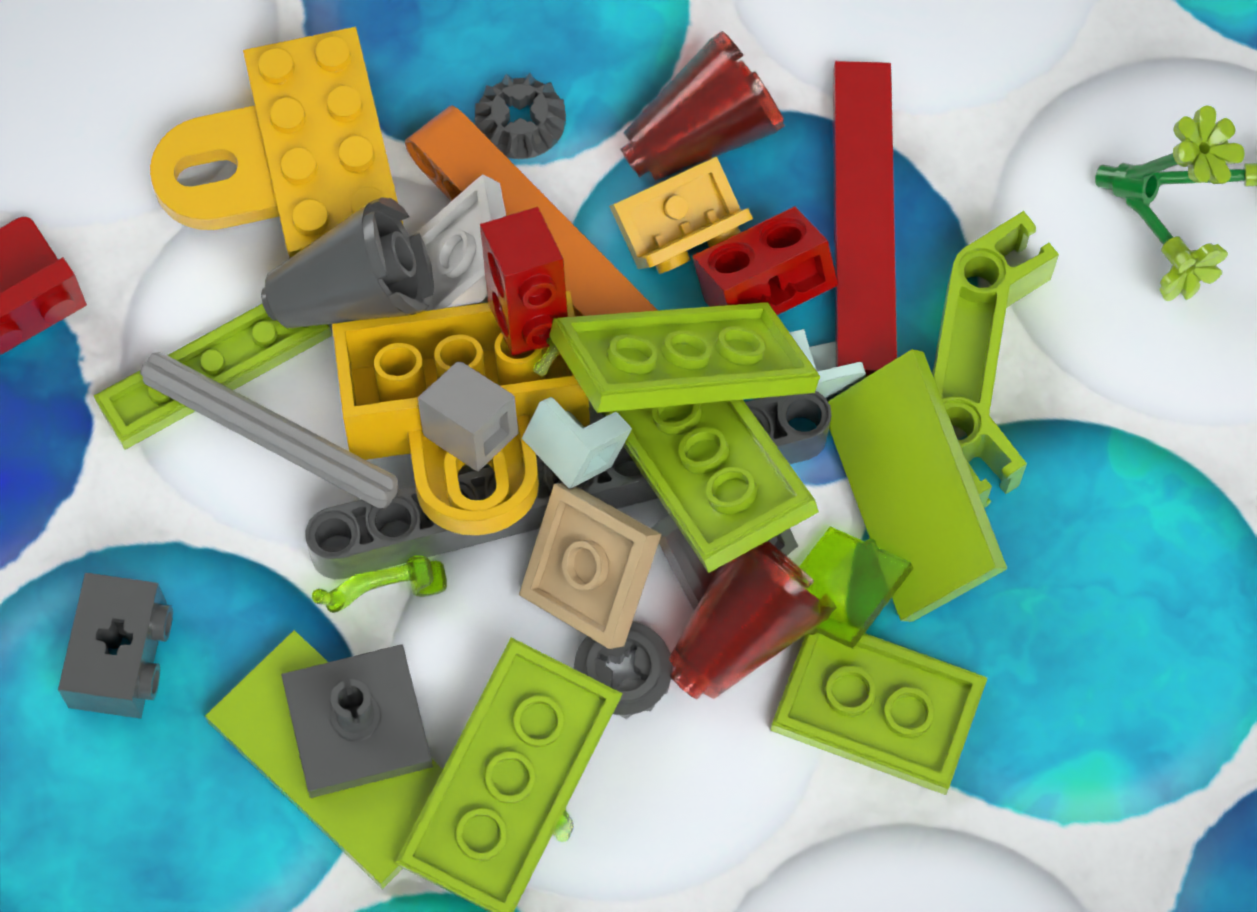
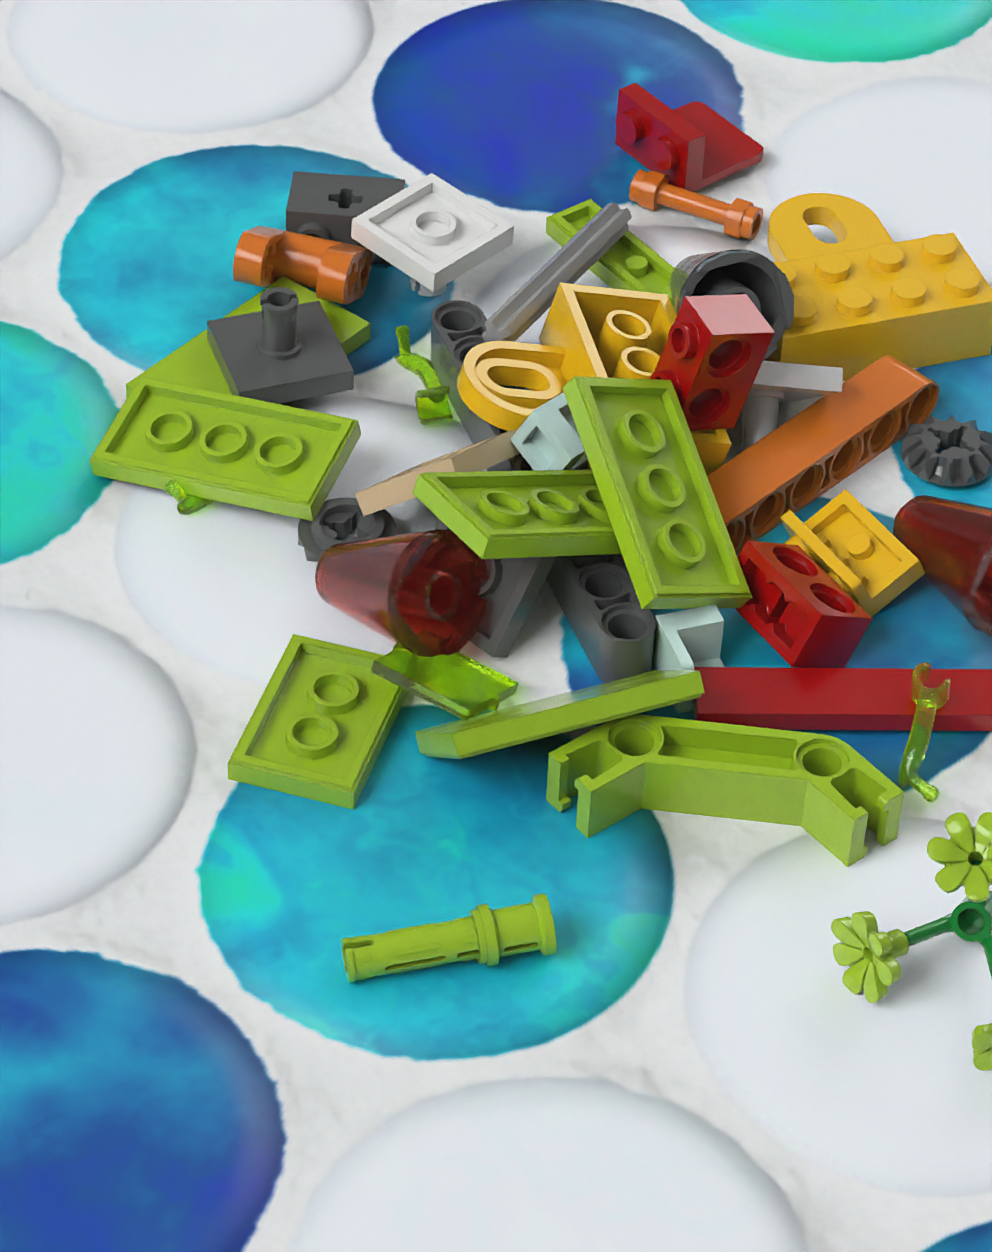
camera: 85 degrees right, 25 degrees down
light grey panel [418,362,518,472] -> none
none -> orange connector [233,225,372,305]
none -> lime pin [341,893,557,983]
none -> white tile [351,173,514,297]
none -> orange bar [629,169,763,240]
none -> clear neon green piece [898,662,951,803]

